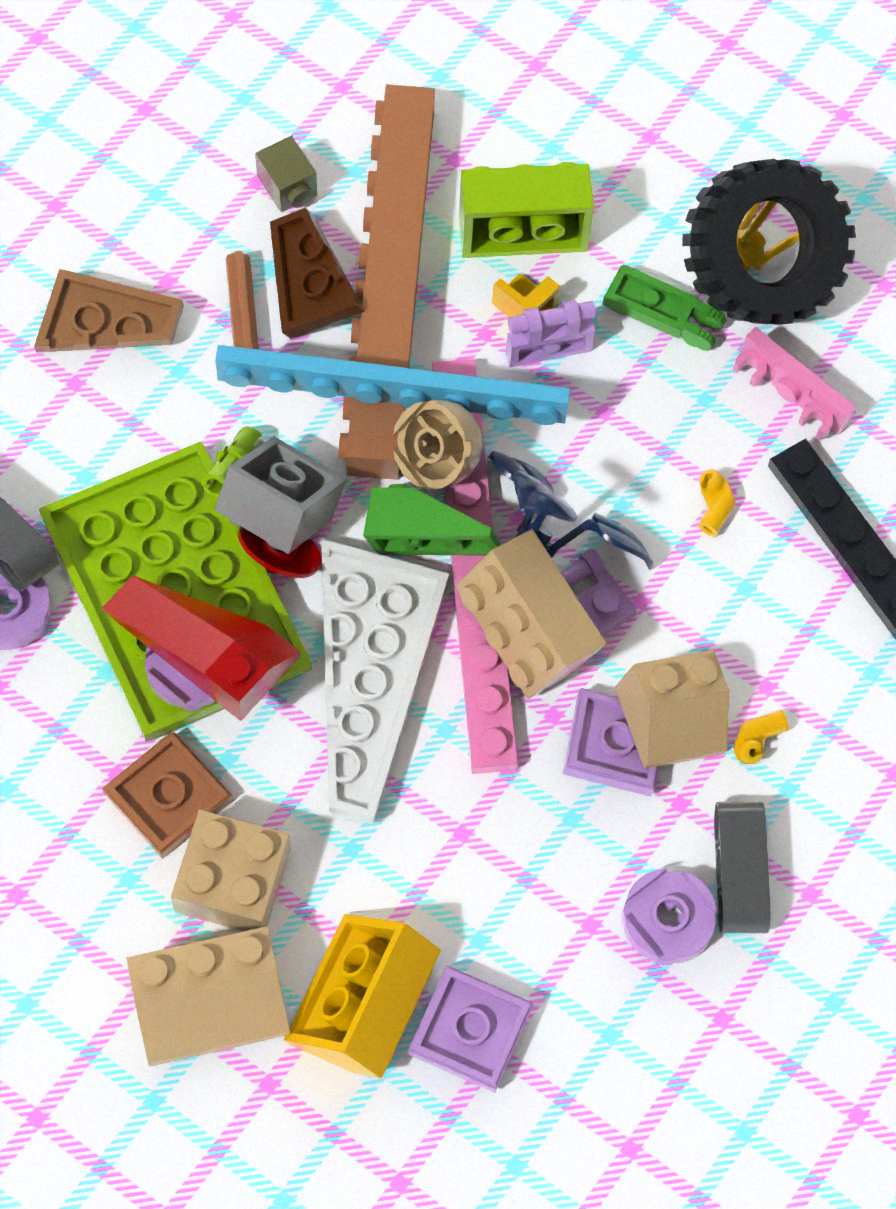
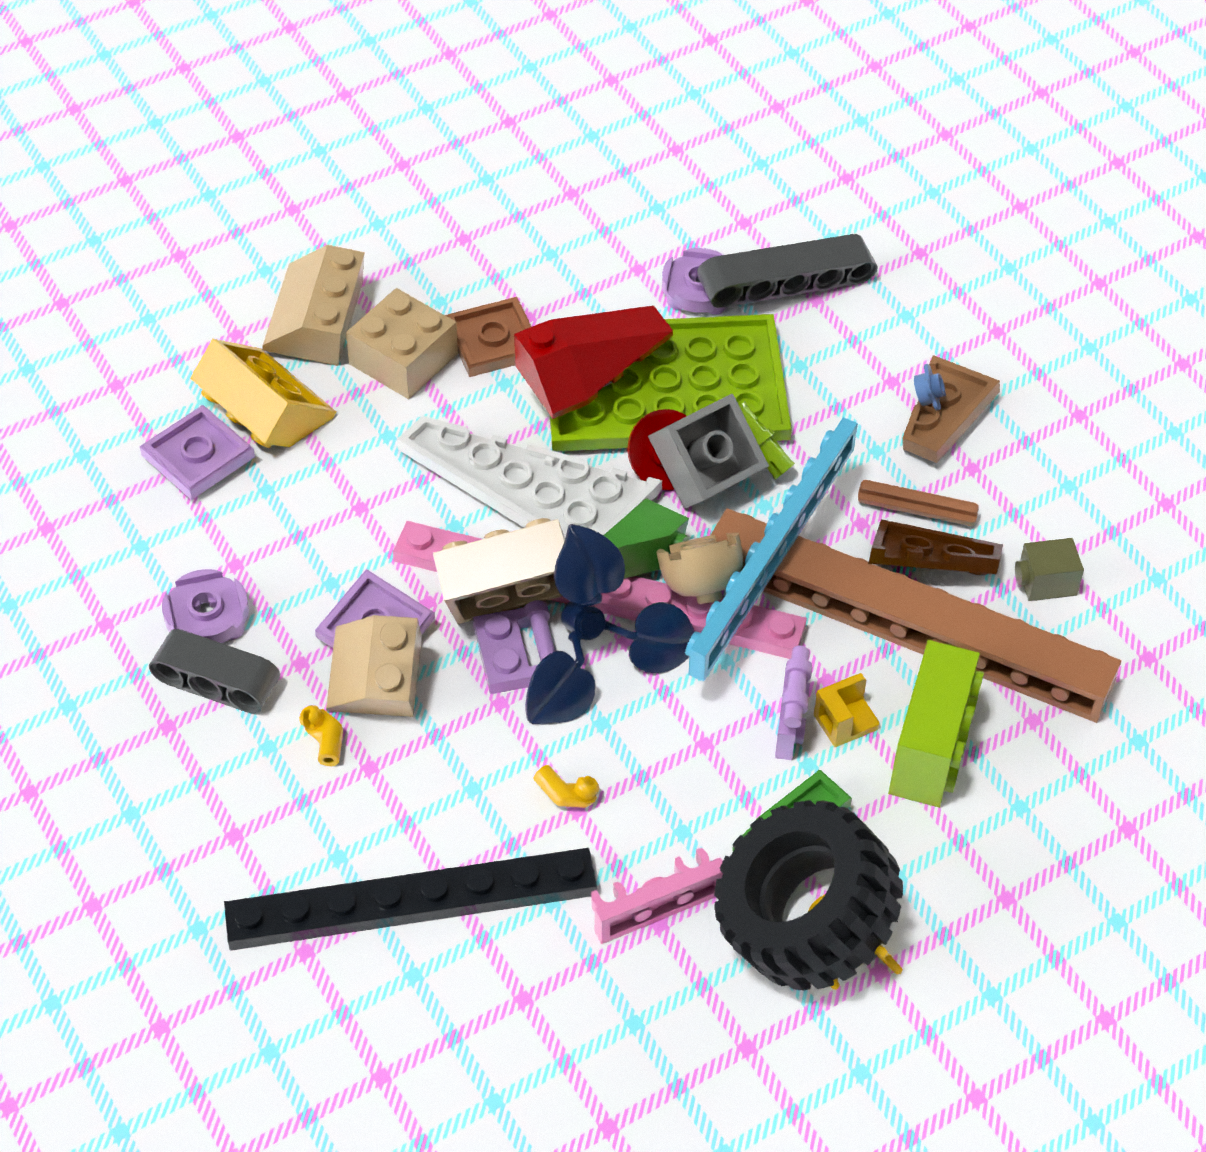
camera: 115 degrees right, 15 degrees down
none -> medium blue plate [914,364,946,411]

